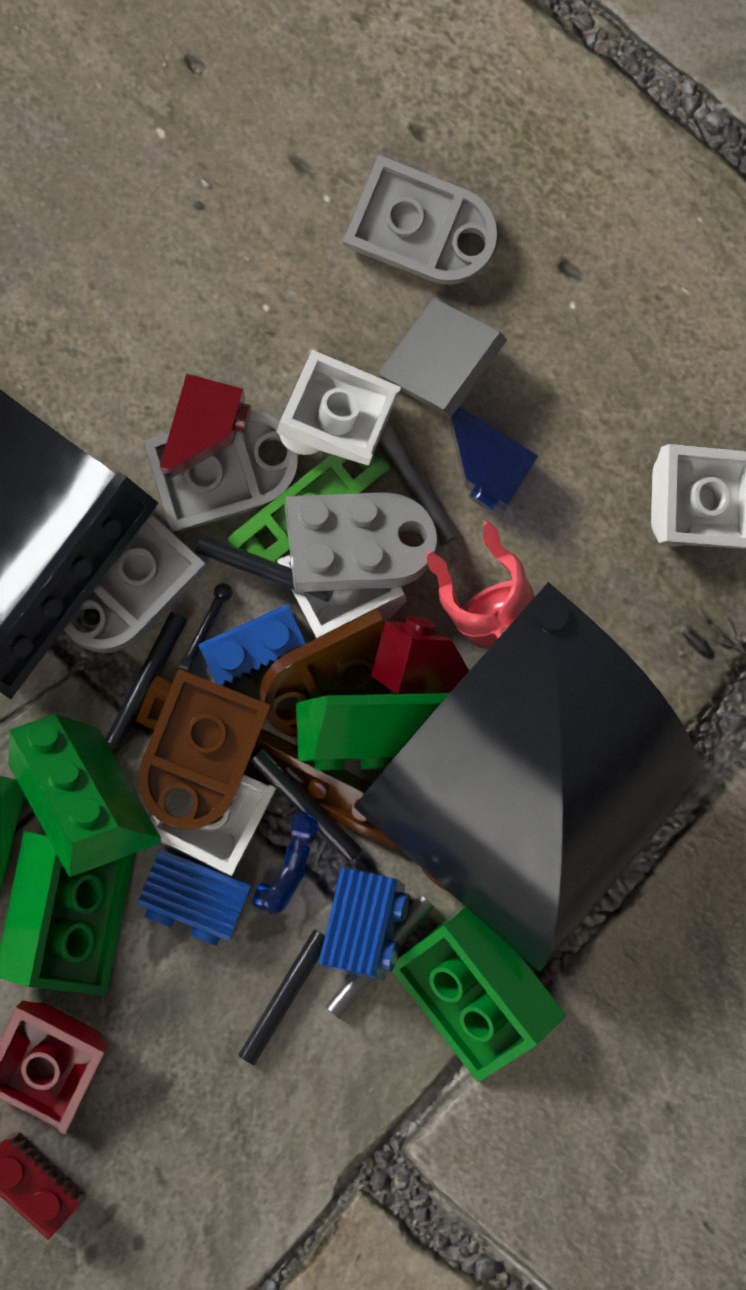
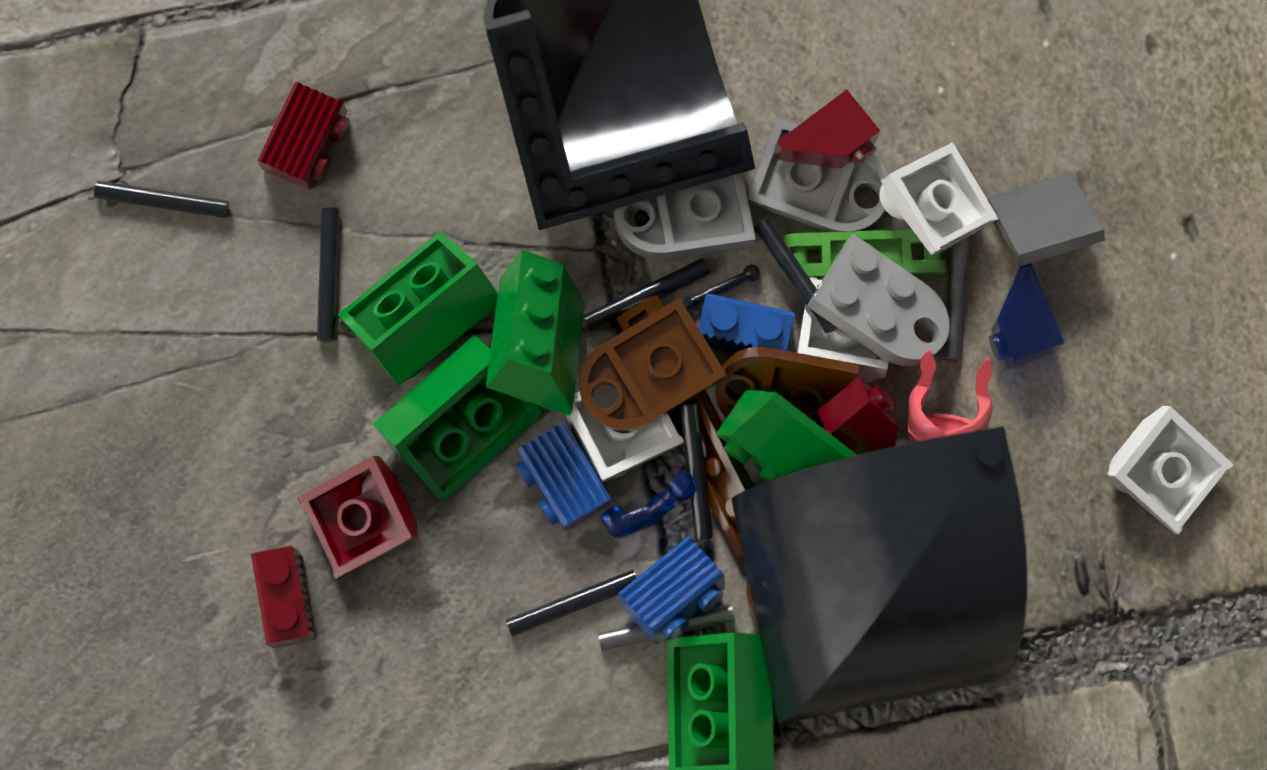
camera: 35 degrees right, 5 degrees down
light grey plate [342,155,497,285] -> none

